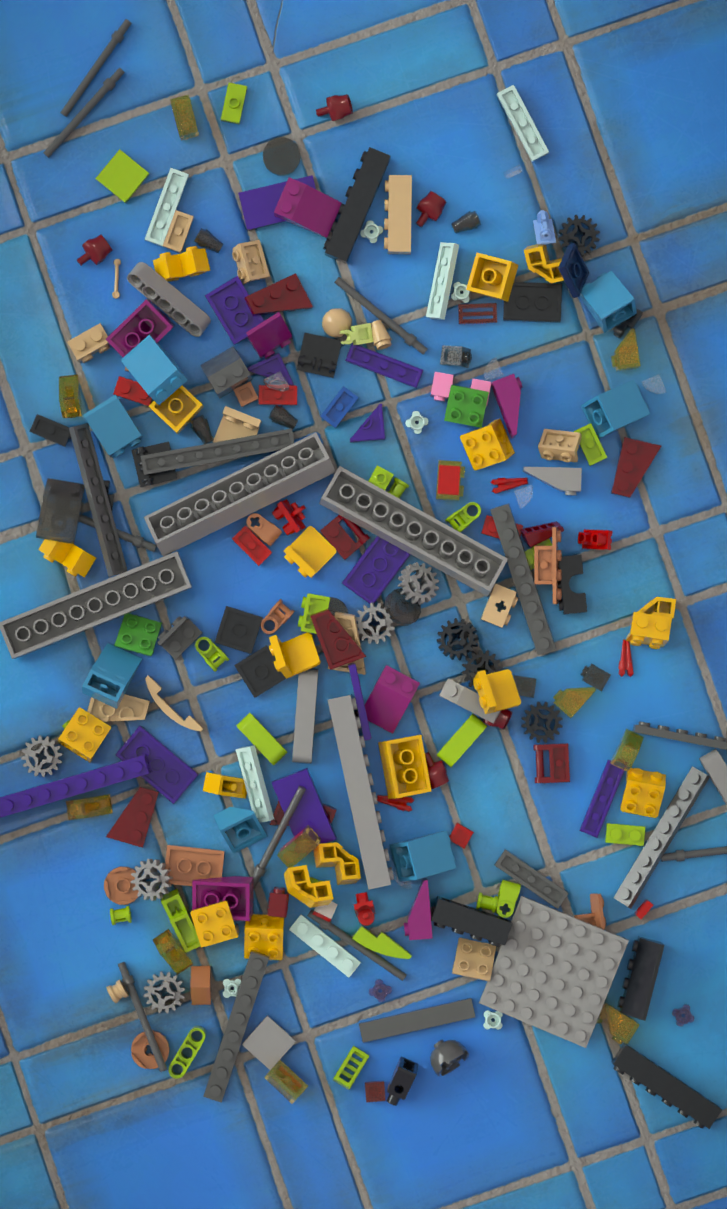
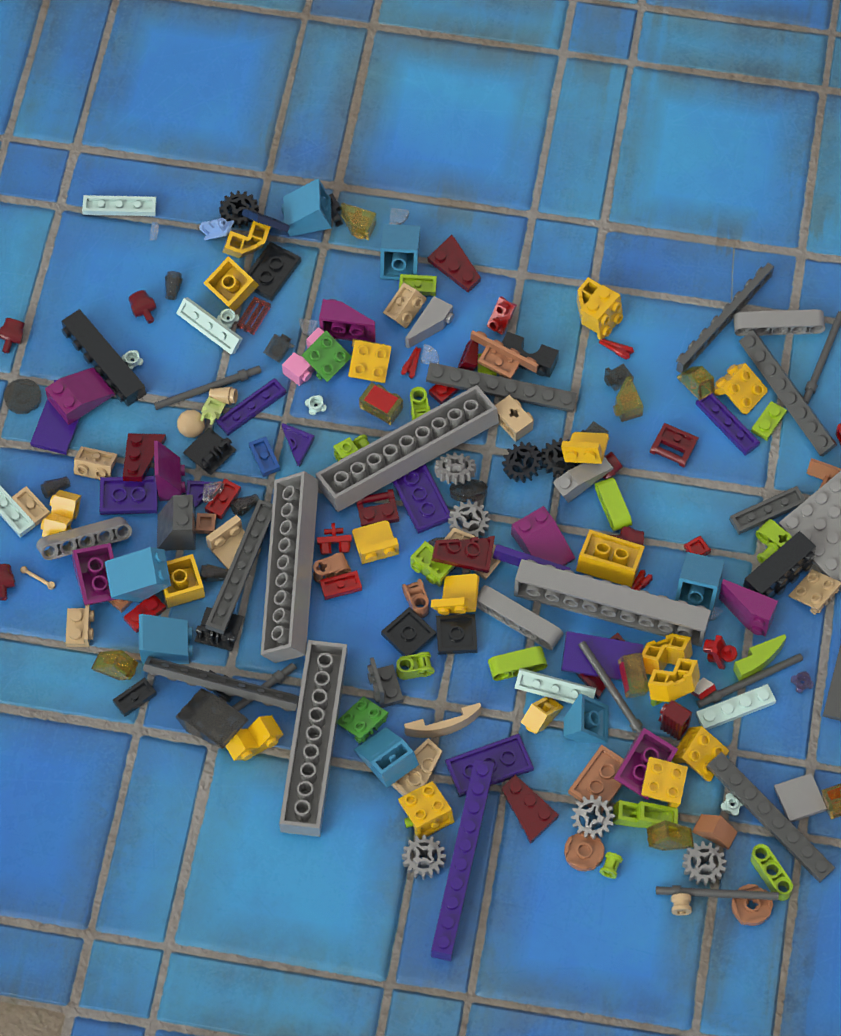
camera: 60 degrees left, 25 degrees down
clear yellow slope [66,794,113,820] -> none
tan brick [384,175,412,255] -> none
black gear [521,702,563,743] -> none

